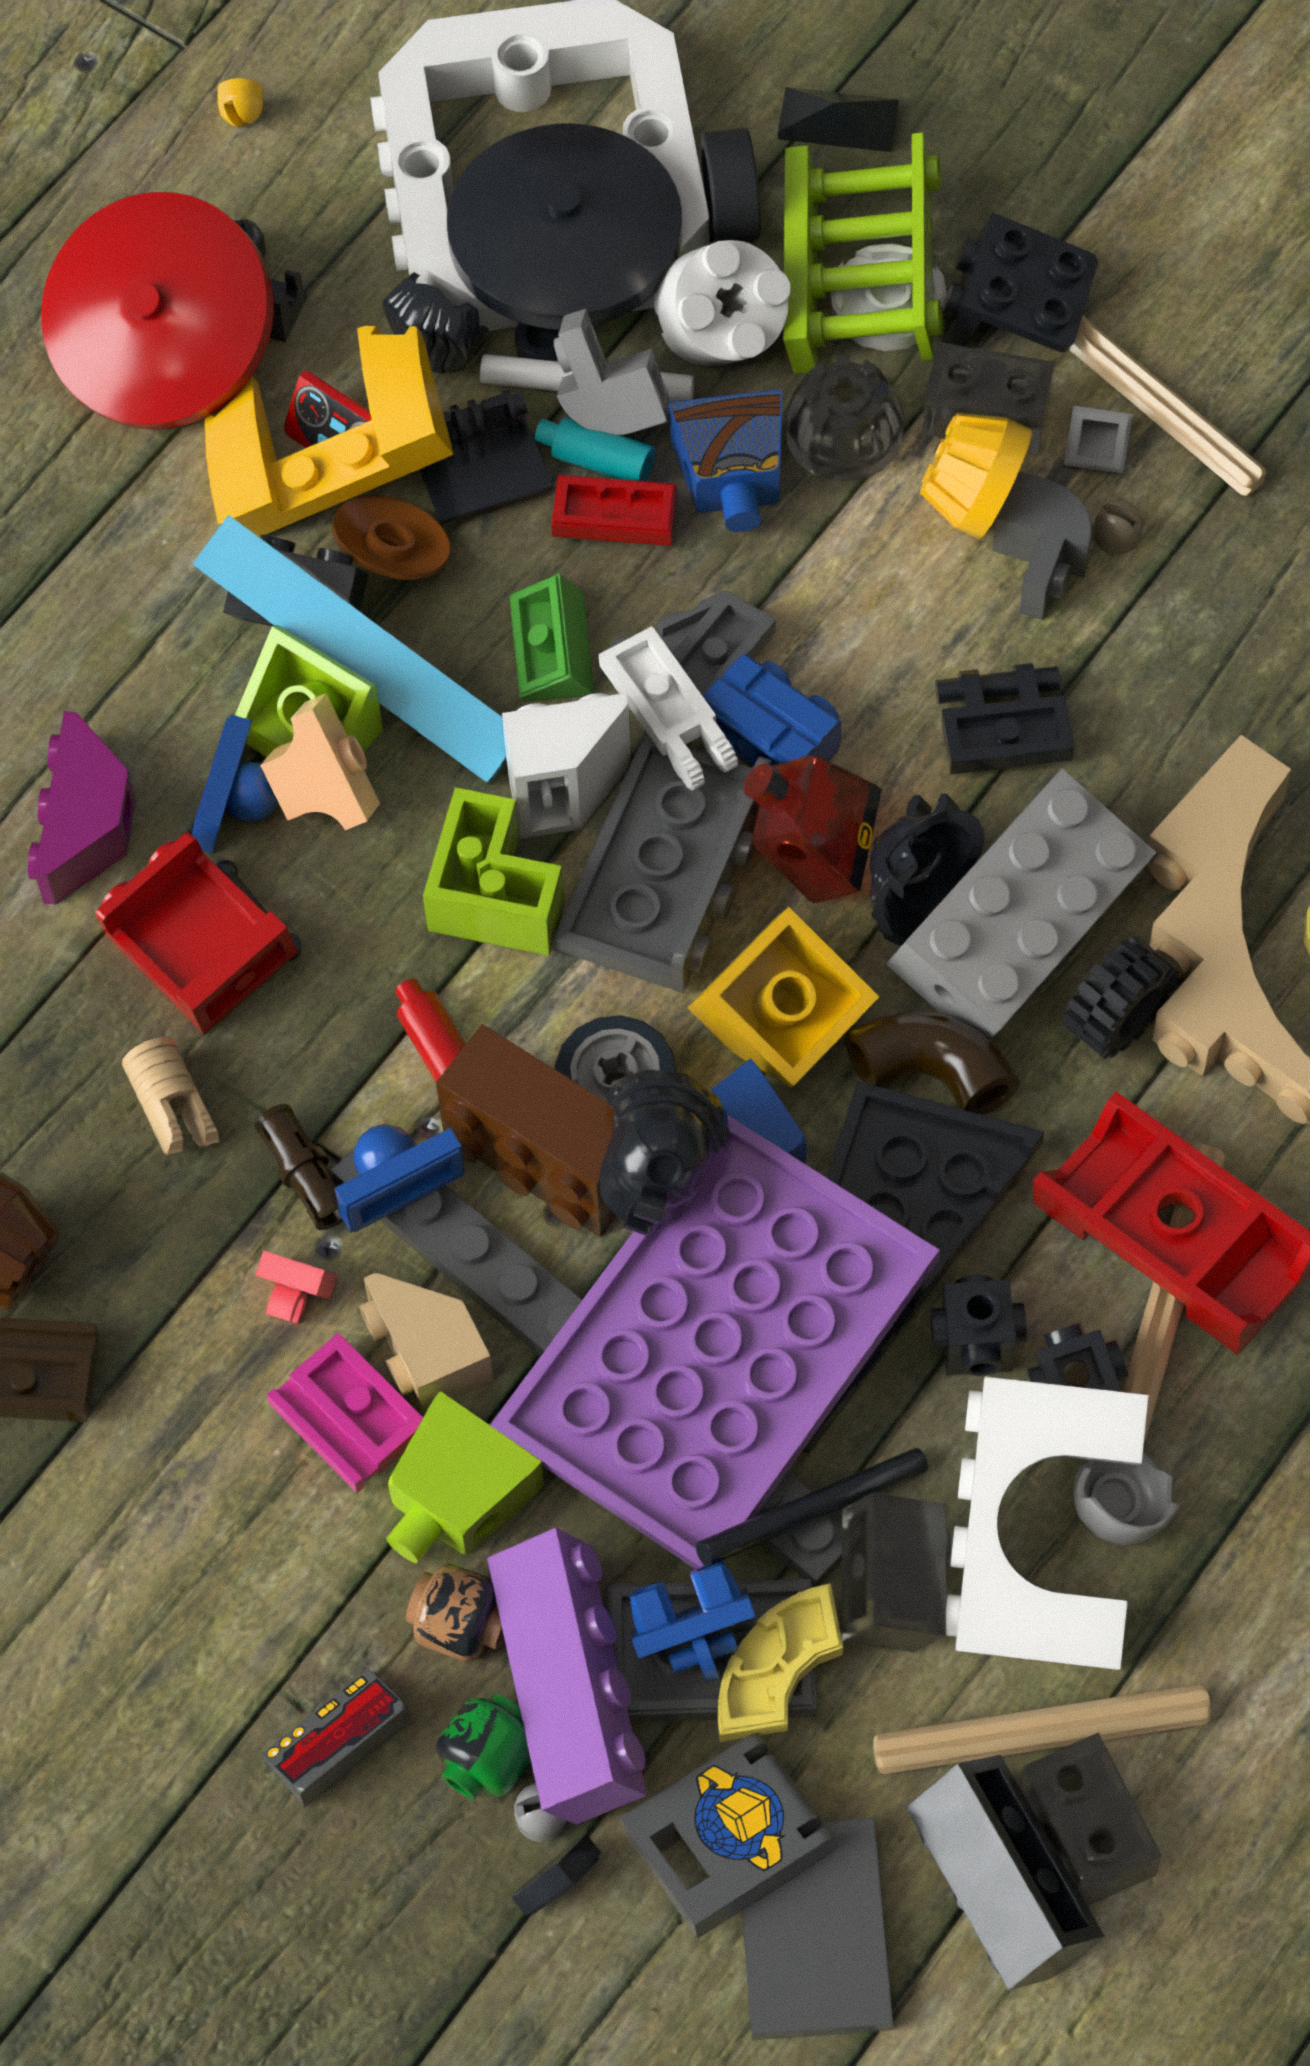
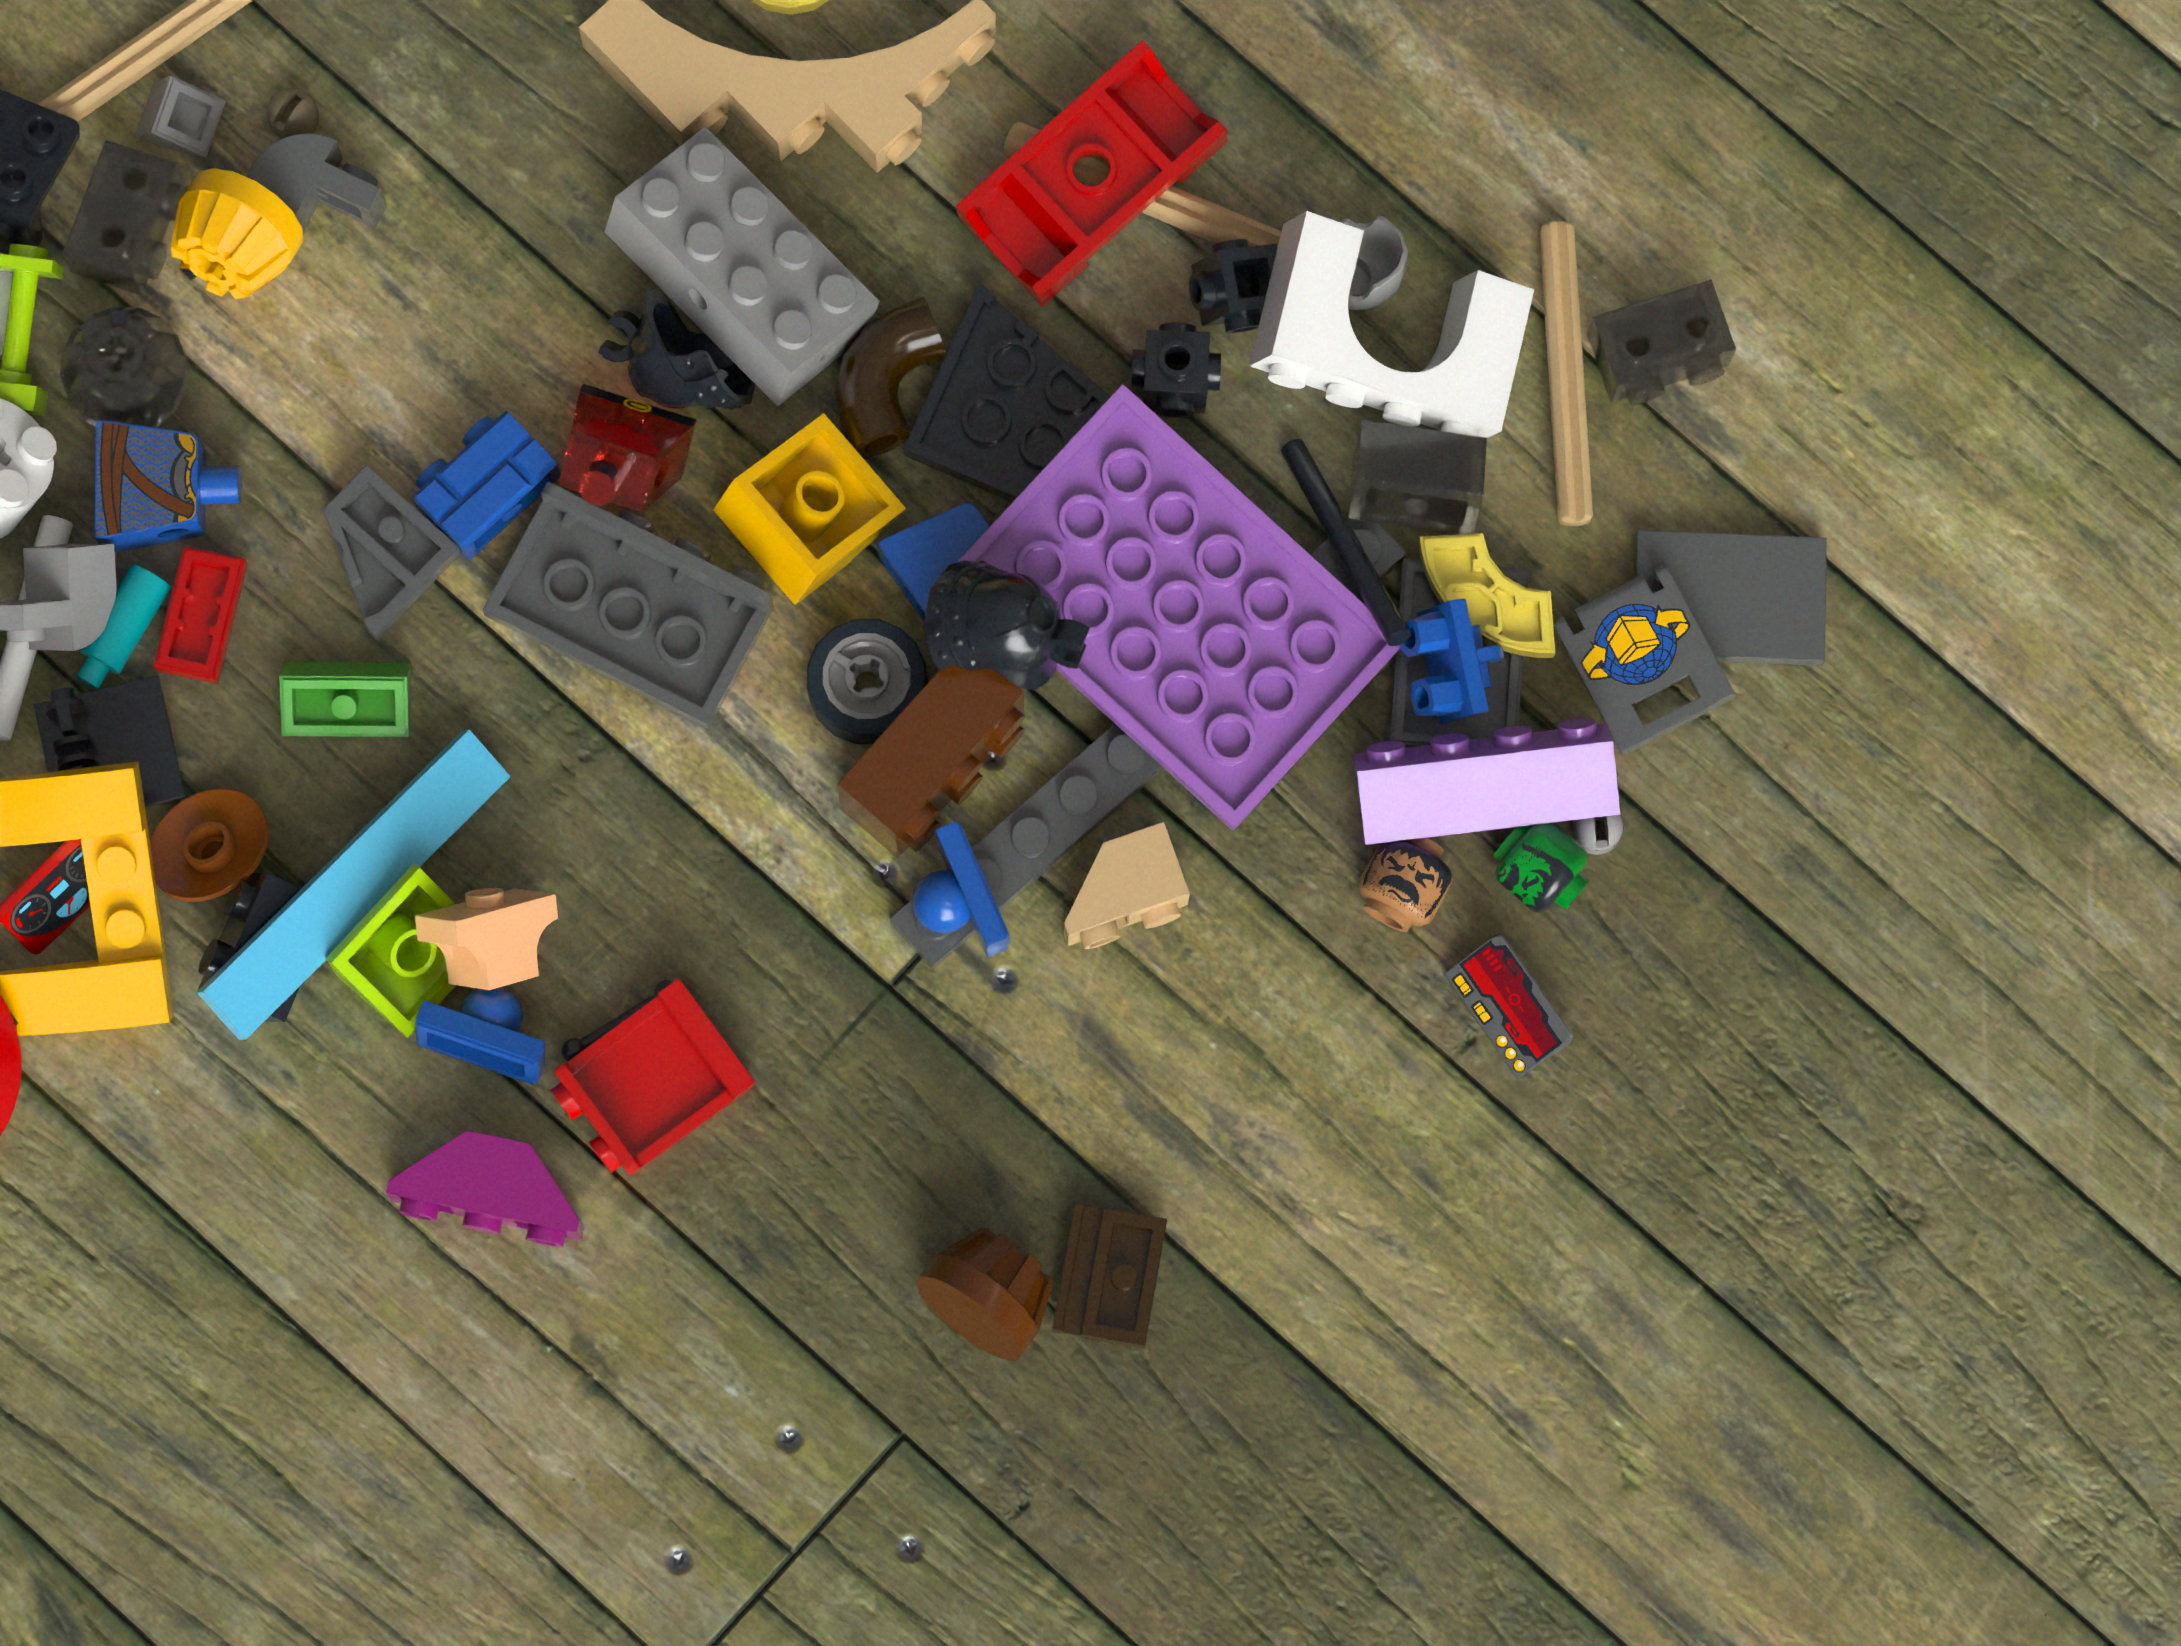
camera: 90 degrees left, 15 degrees up
tan hinge [122,1037,220,1156] -> none
dark brown pin [254,1104,343,1230] -> none
coral tile [255,1250,338,1324] -> none
dark pink plate [267,1333,423,1493] -> none
lime torso [386,1391,544,1563] -> none
red cylinder [395,979,466,1083] -> none
lime brick [423,787,565,956] -> none
white slope [502,693,631,839] -> none
black tile [511,1834,601,1916] -> none
white hinge [599,626,738,790] -> none
brick [906,1754,1105,1990] -> none
black plate [935,663,1074,775] -> none
black tyre [1063,936,1179,1059] -> none

